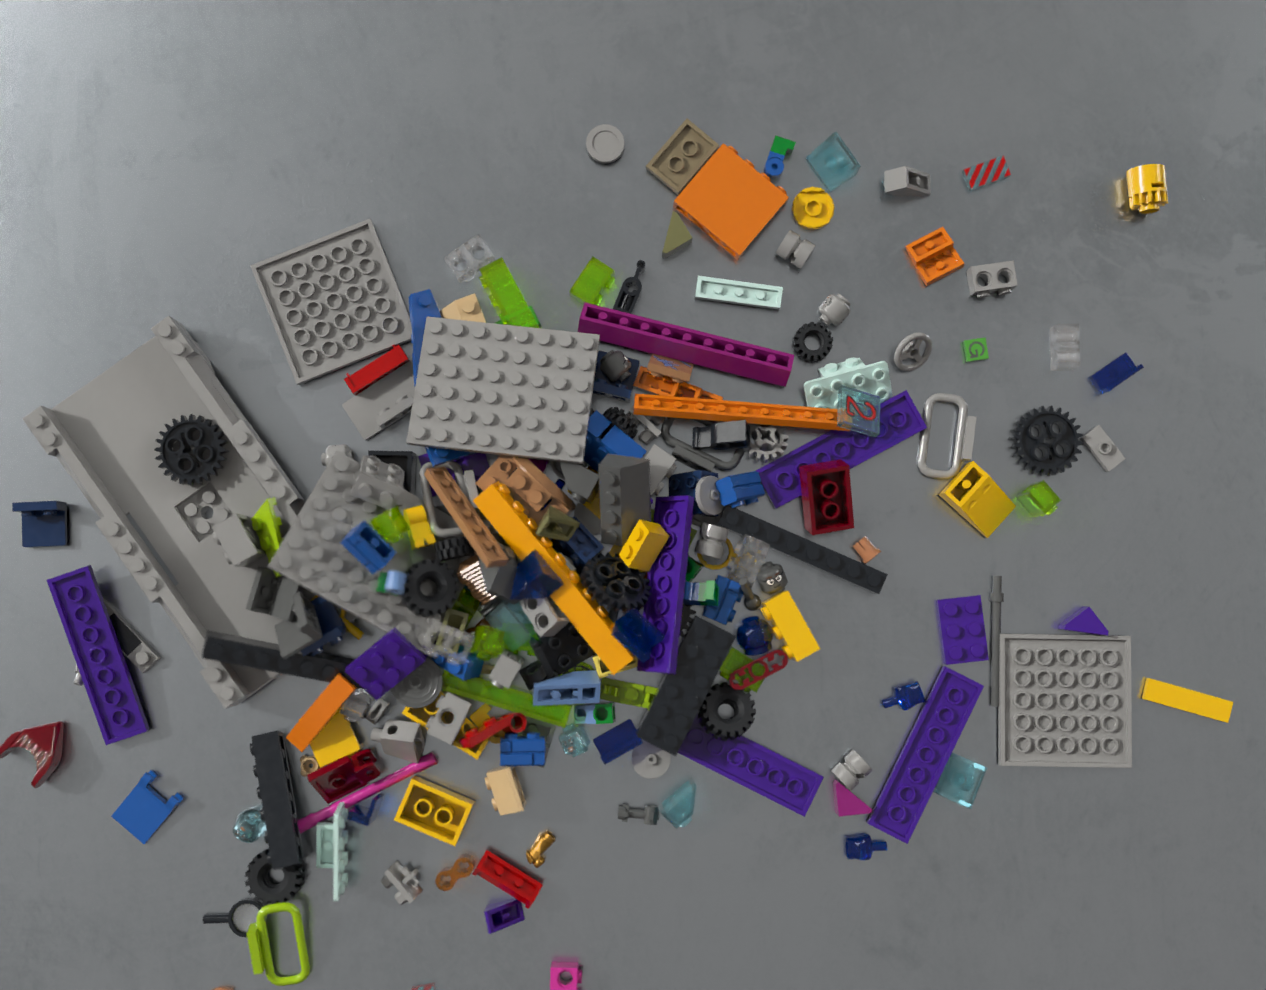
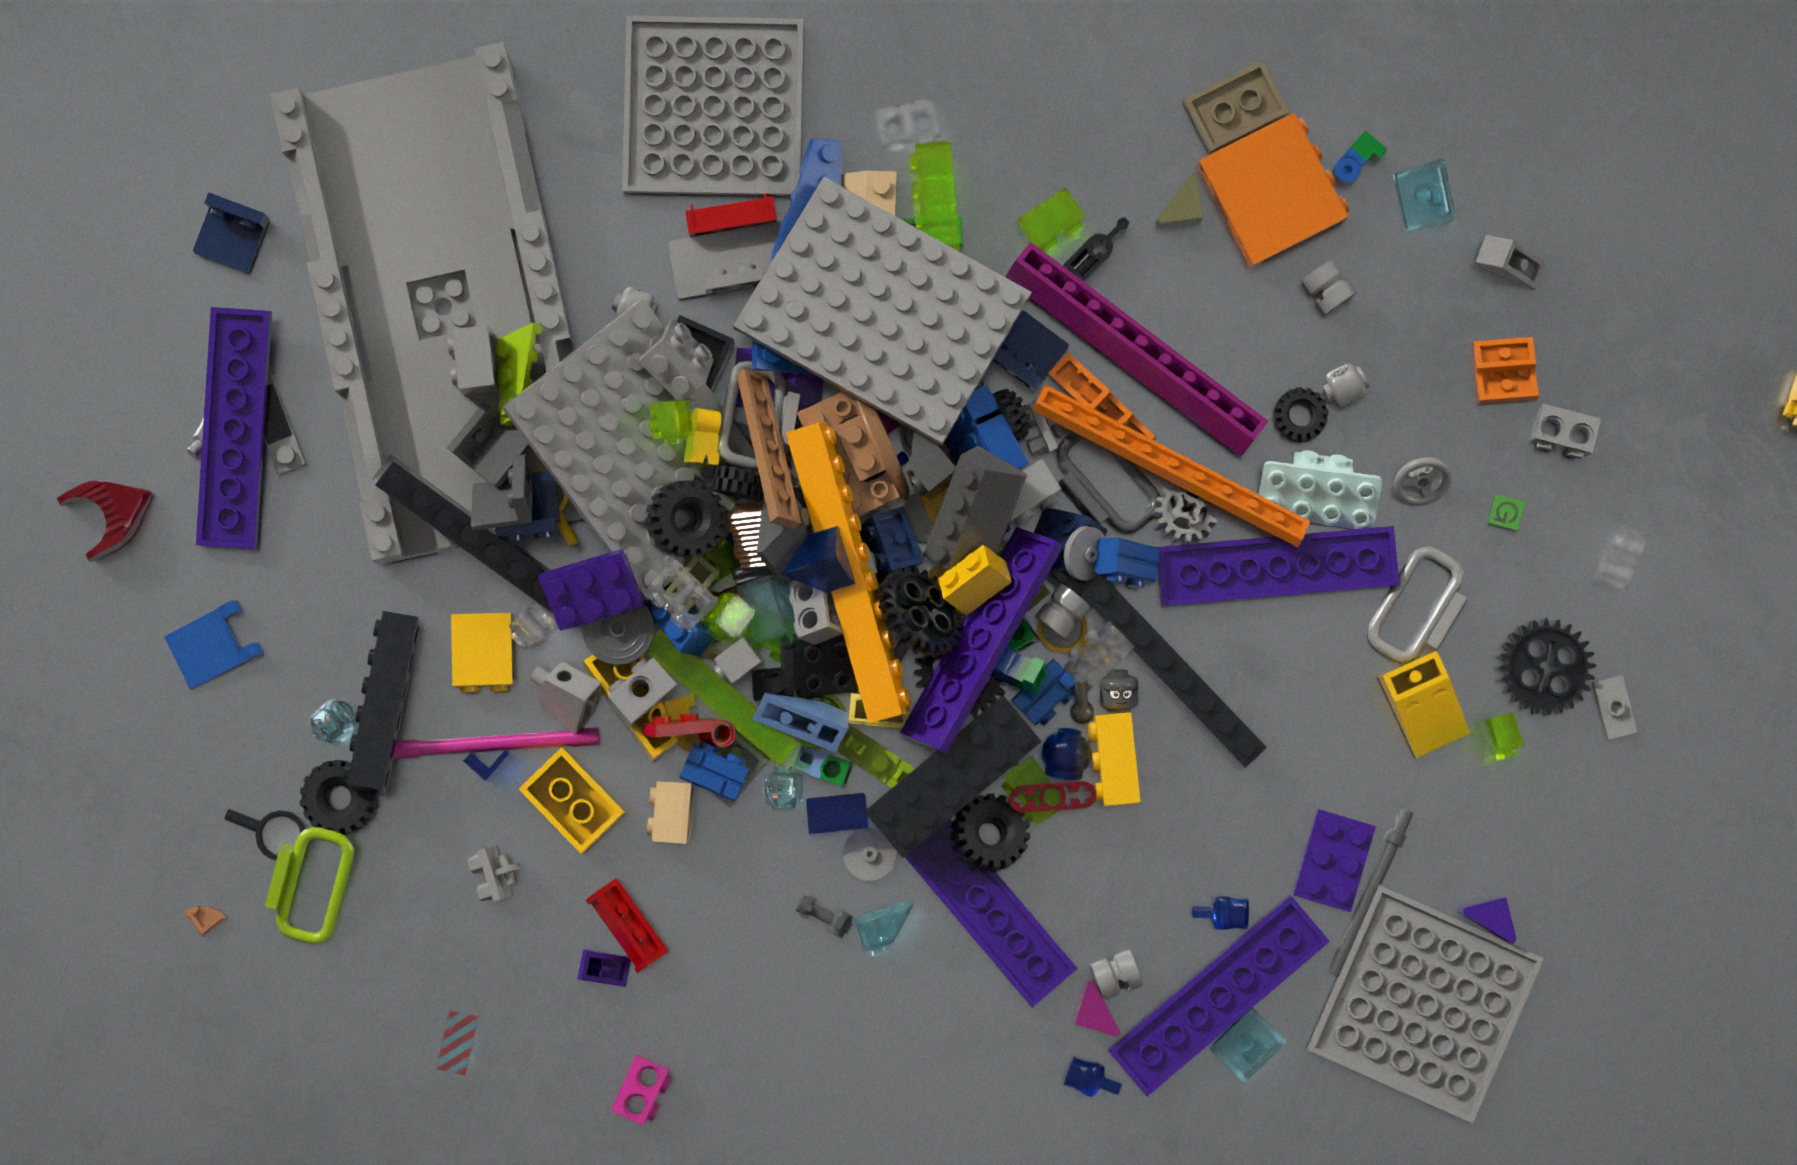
camera: 25 degrees right, 0 degrees up
black gear [154,414,229,486] -> none
orange slope [286,673,356,752] -> none
tan plate [300,755,320,777] -> none
dark red plate [307,749,381,804] -> none
light aqua bracket [316,802,348,901] -> none
blue brick [340,520,396,574] -> none
light grey piece [366,697,390,725] -> none
medium blue leg [376,570,408,596] -> none
clear orange axle [435,854,475,891] -> none
pearl gold arm [526,831,556,868] -> none
olive slope [536,505,580,541] -> none
light grey piece [586,124,624,163] -> none
dark grey head [600,350,632,382] -> none
clear blue panel [611,608,665,663] -> none
medium nougat tile [647,354,694,383] -> none
black piece [692,420,750,450] -> none
light aqua plate [695,276,783,310] -> none
yellow tile [791,187,835,230] -> none
dark red brick [799,459,854,535] -> none
clear light blue tile [837,385,880,437] -> none
nougat bush [853,536,881,565] -> none
tile [962,155,1011,191] -> none
clear blue panel [1089,352,1144,395] -> none
yellow tile [1141,678,1233,723] -> none

